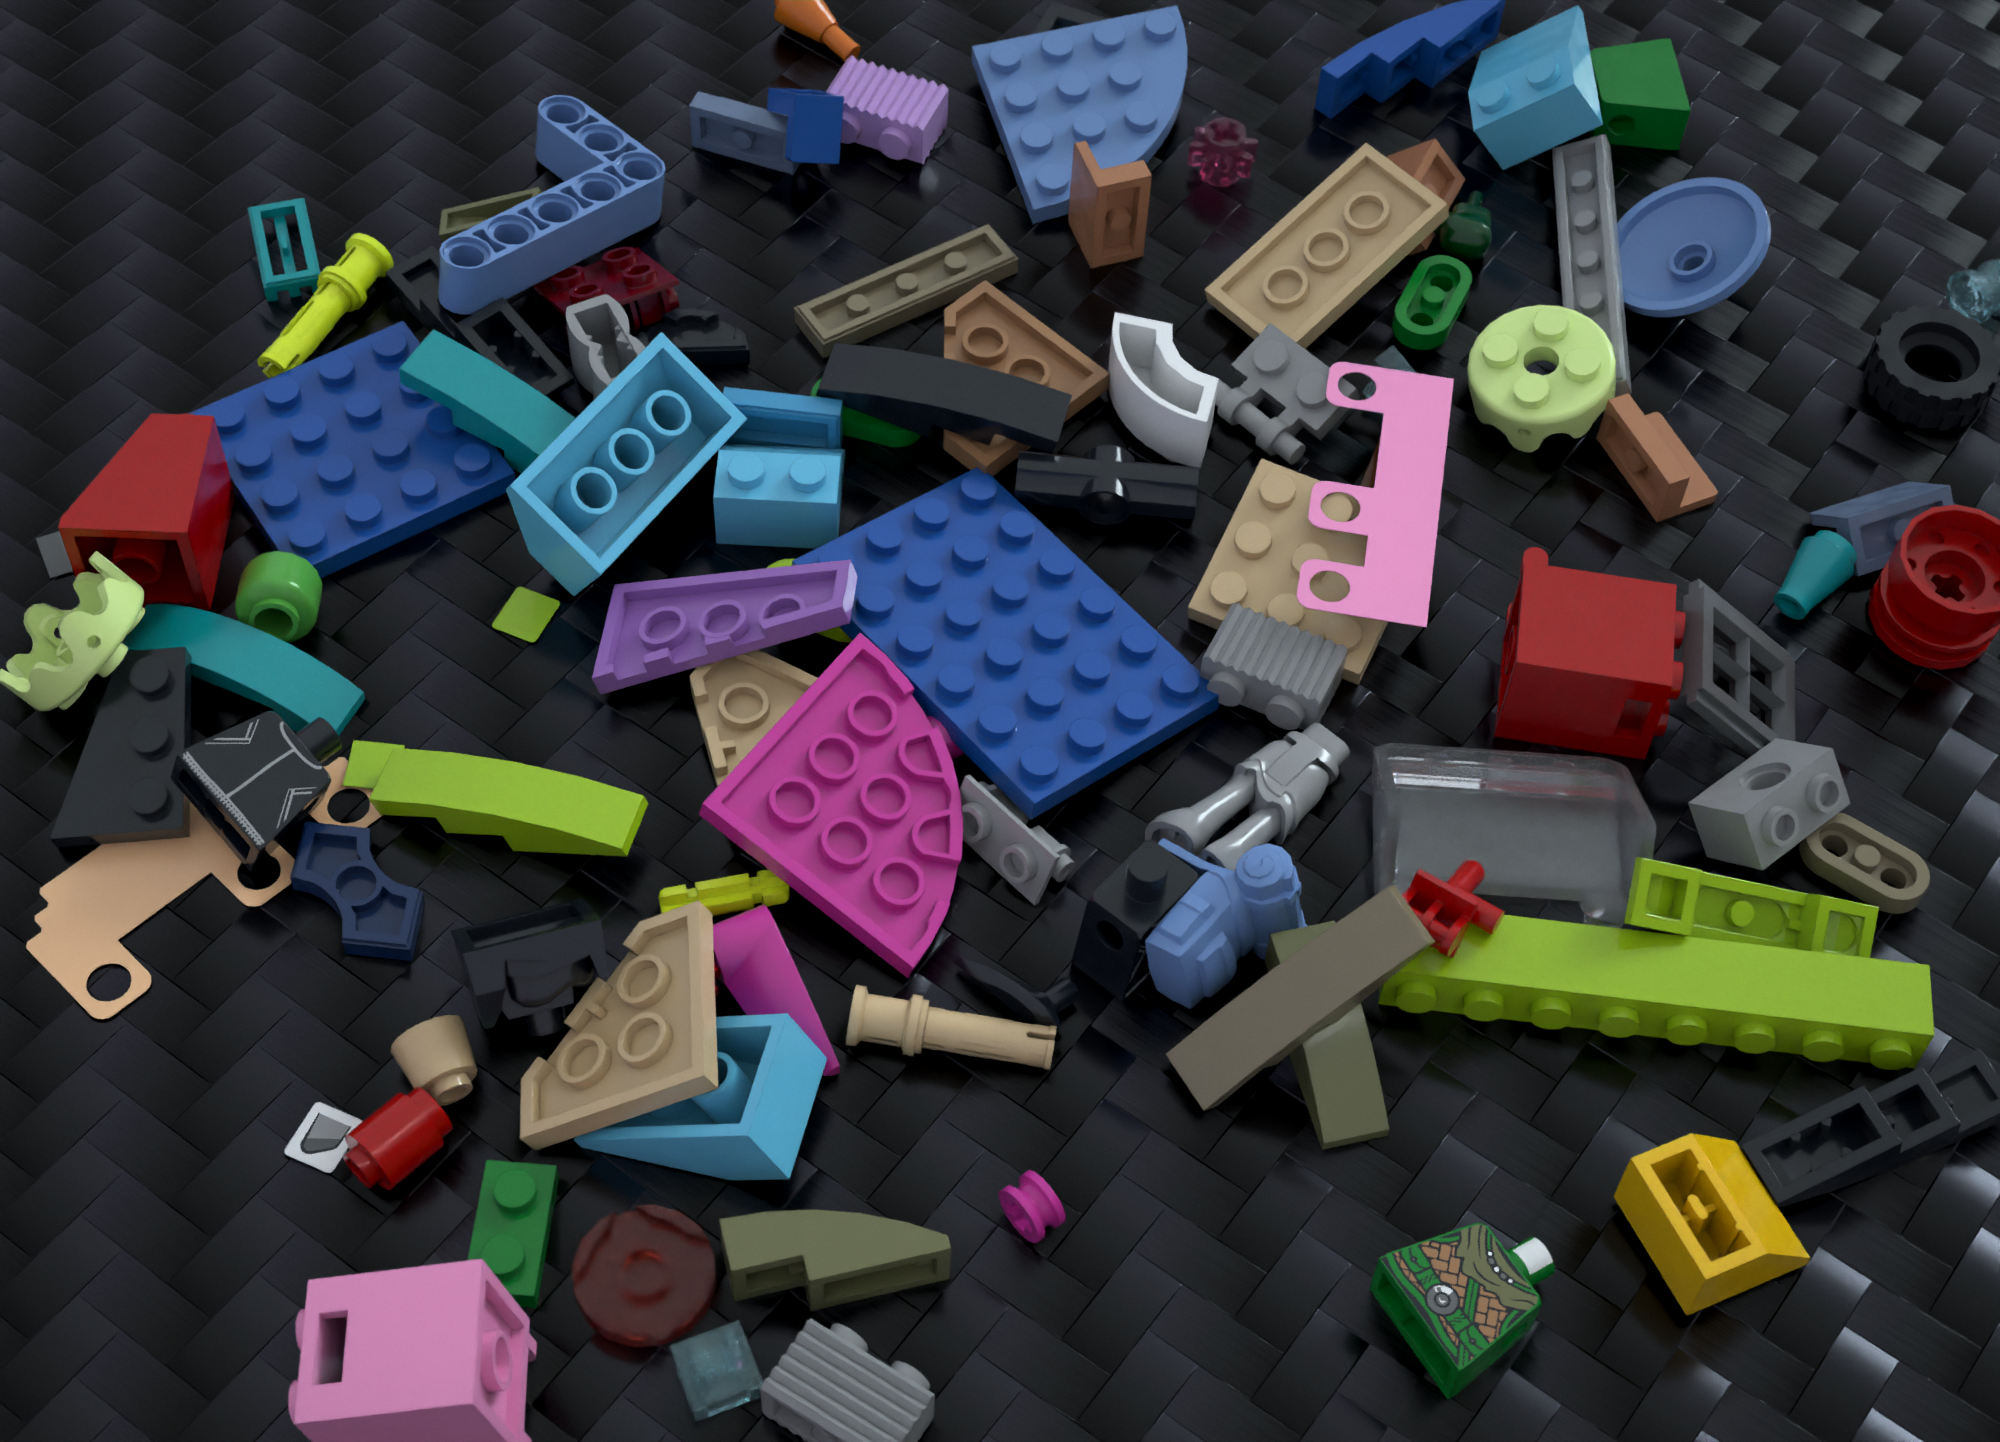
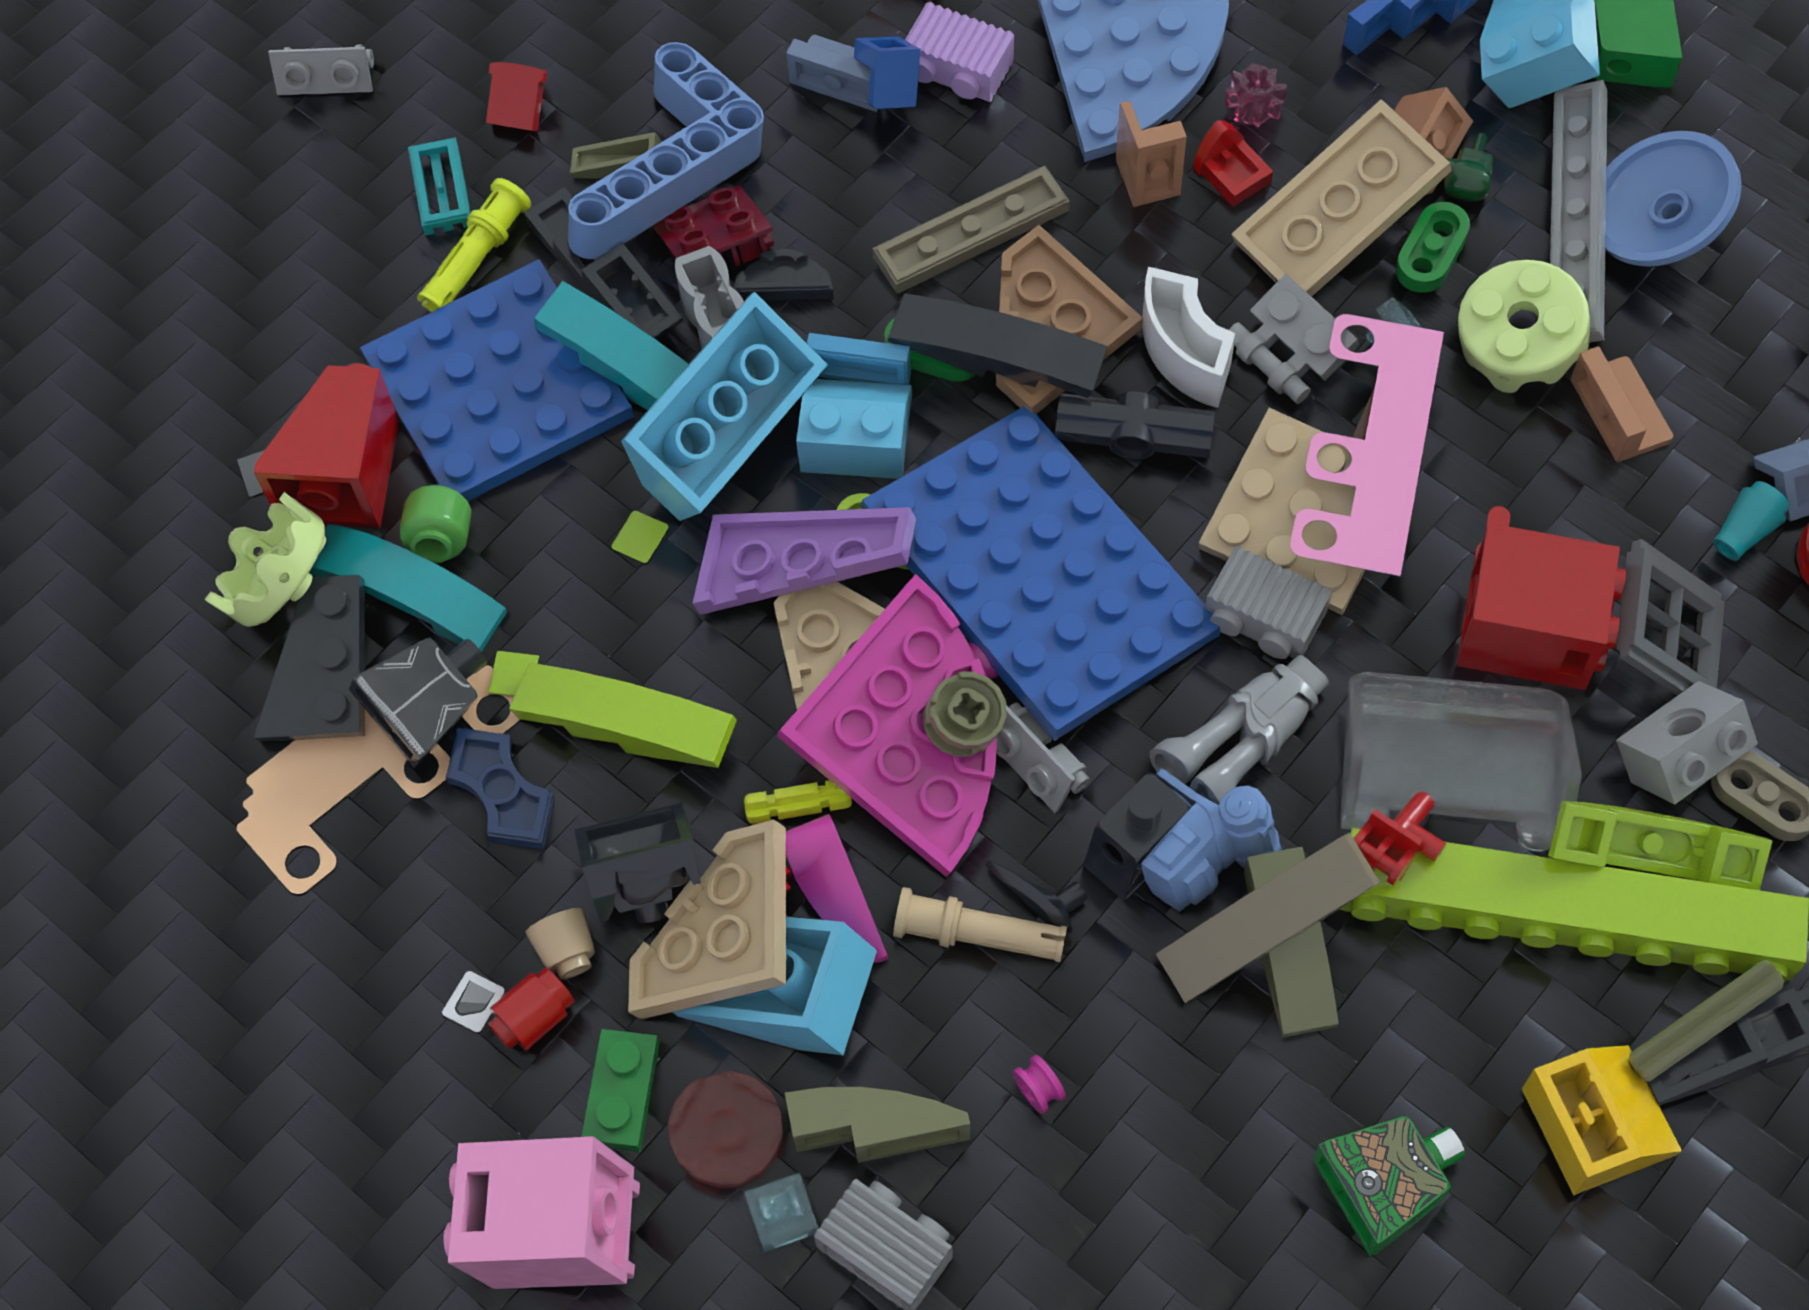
camera: 10 degrees right, 10 degrees up
none -> light grey hinge [268,44,374,95]
none -> red tile [486,62,547,131]
none -> olive wheel [923,672,1007,757]
none -> red tile [1192,120,1273,207]
none -> olive axle [1629,960,1784,1082]

